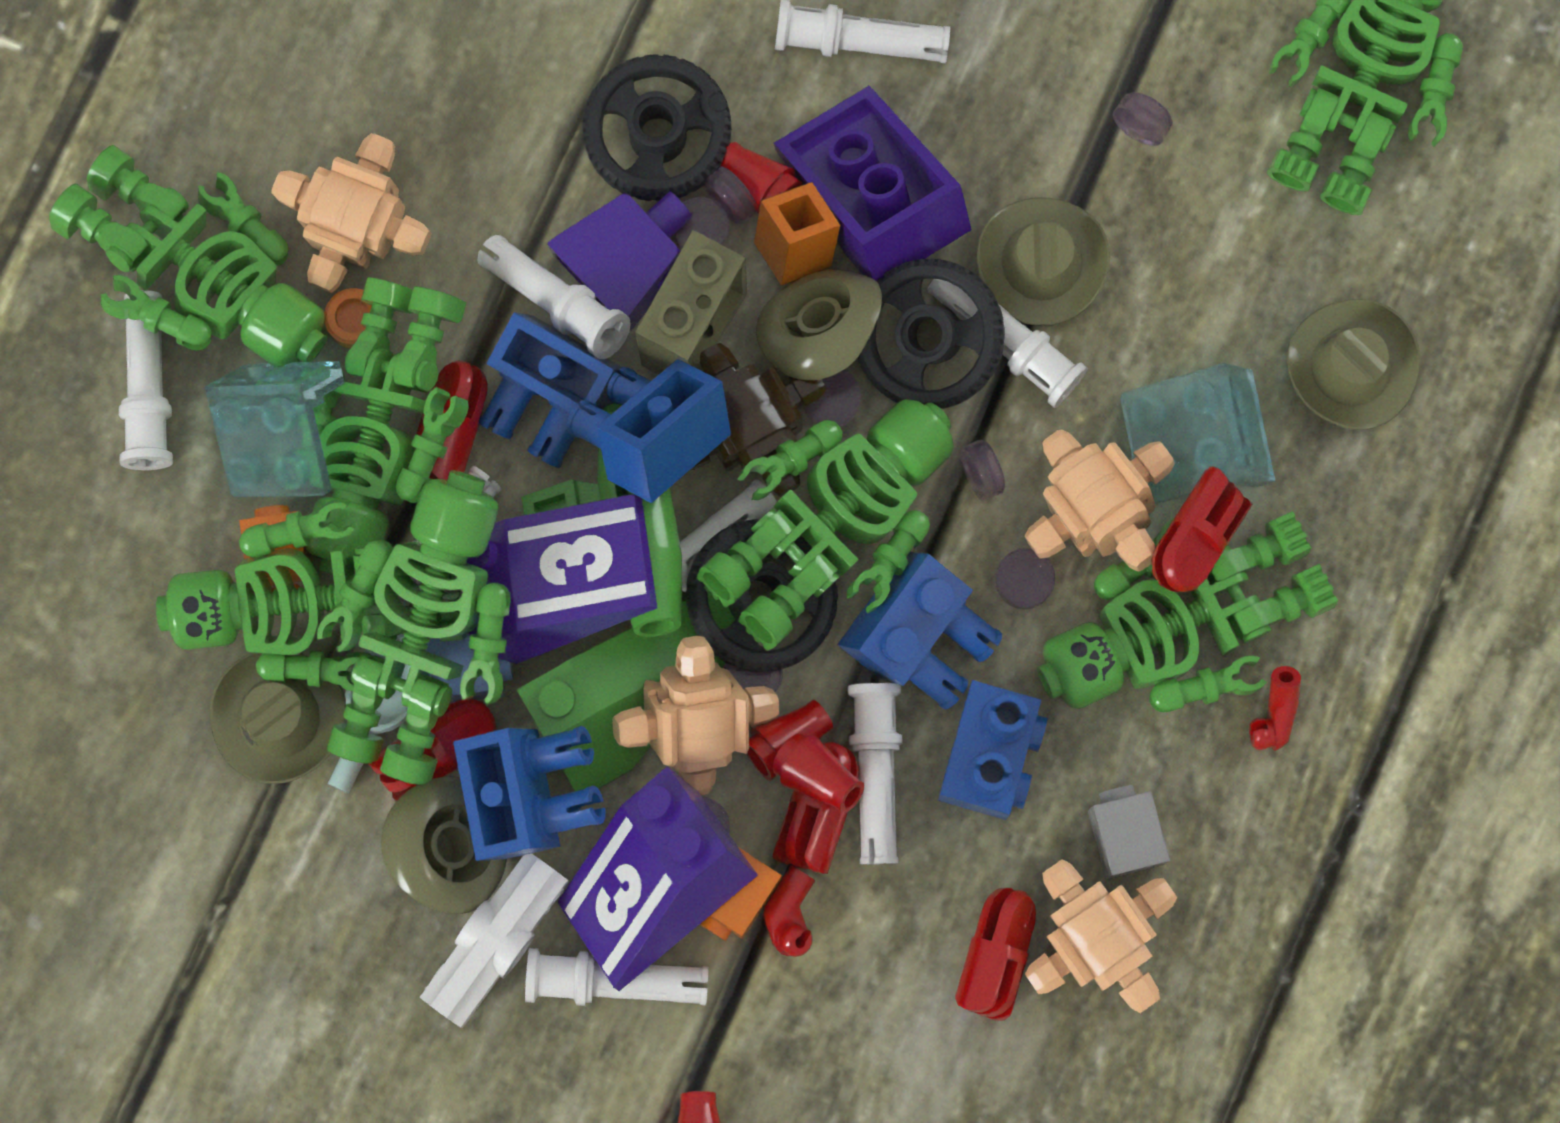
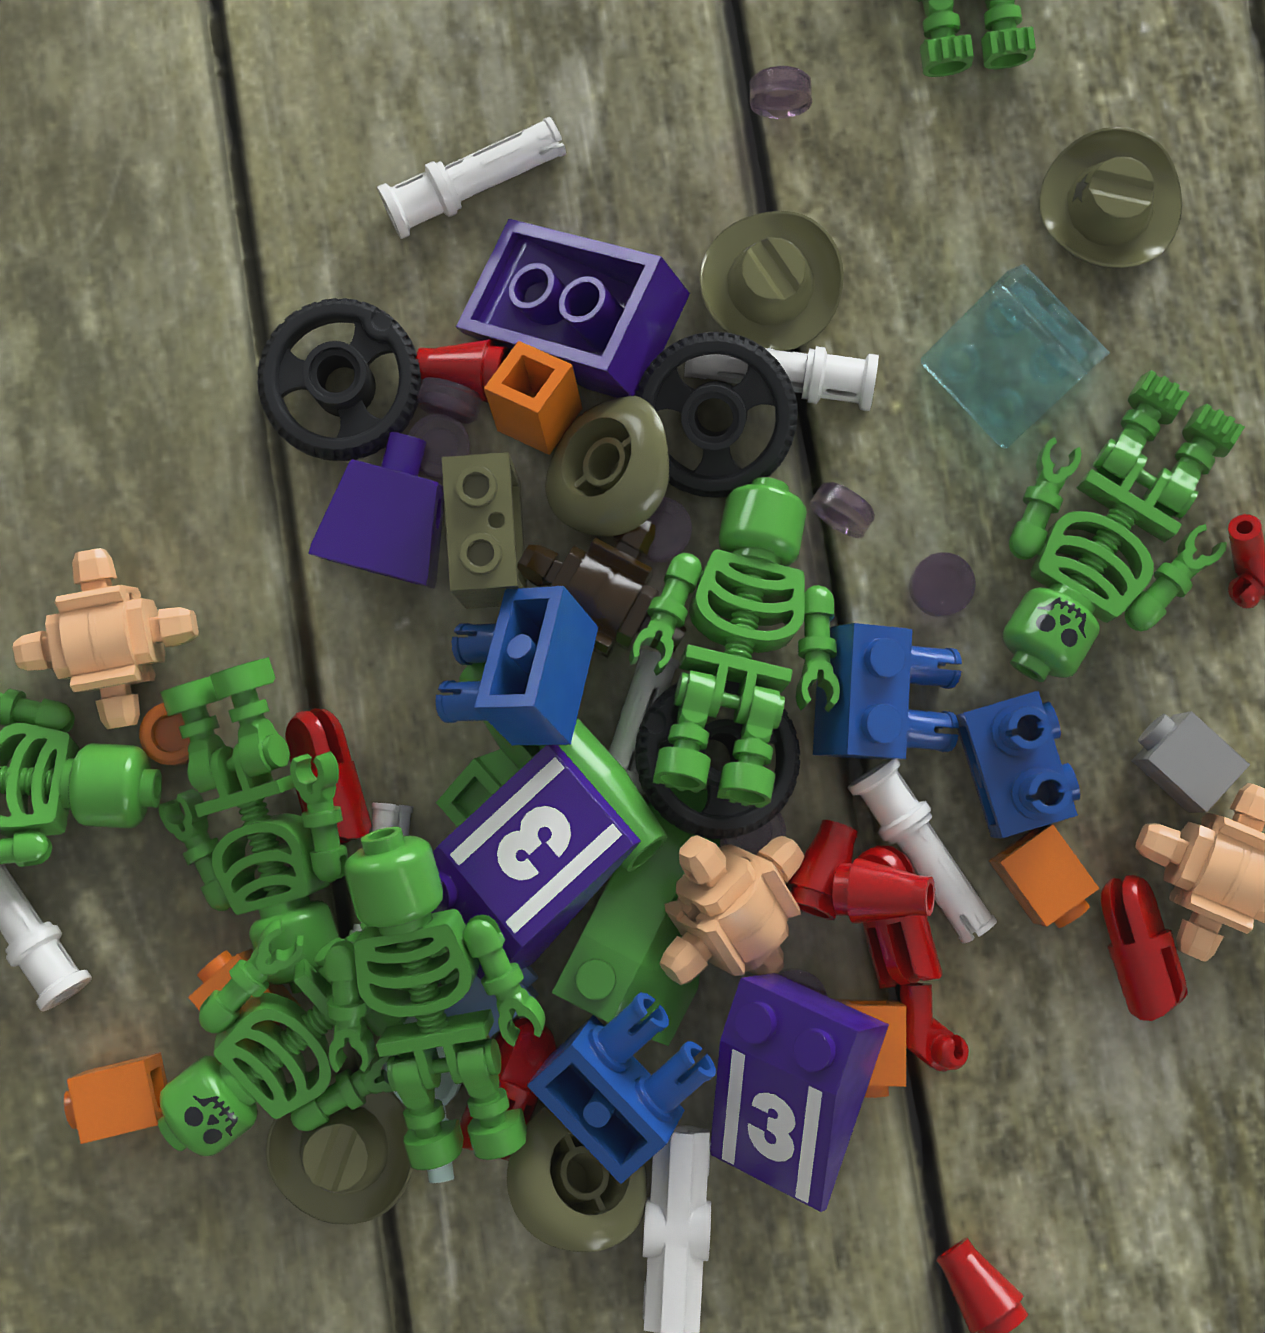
camera: 25 degrees left, 5 degrees up
clear light blue bracket [205,361,345,497] -> none
white pin [477,235,631,359] -> none
blue brick [478,312,627,468] -> none
white pin [525,948,709,1006] -> none
light nougat piece [1024,429,1175,572] -> none
red arm [1151,466,1253,592] -> none
none -> orange brick [64,1052,168,1144]
none -> orange brick [989,824,1100,928]

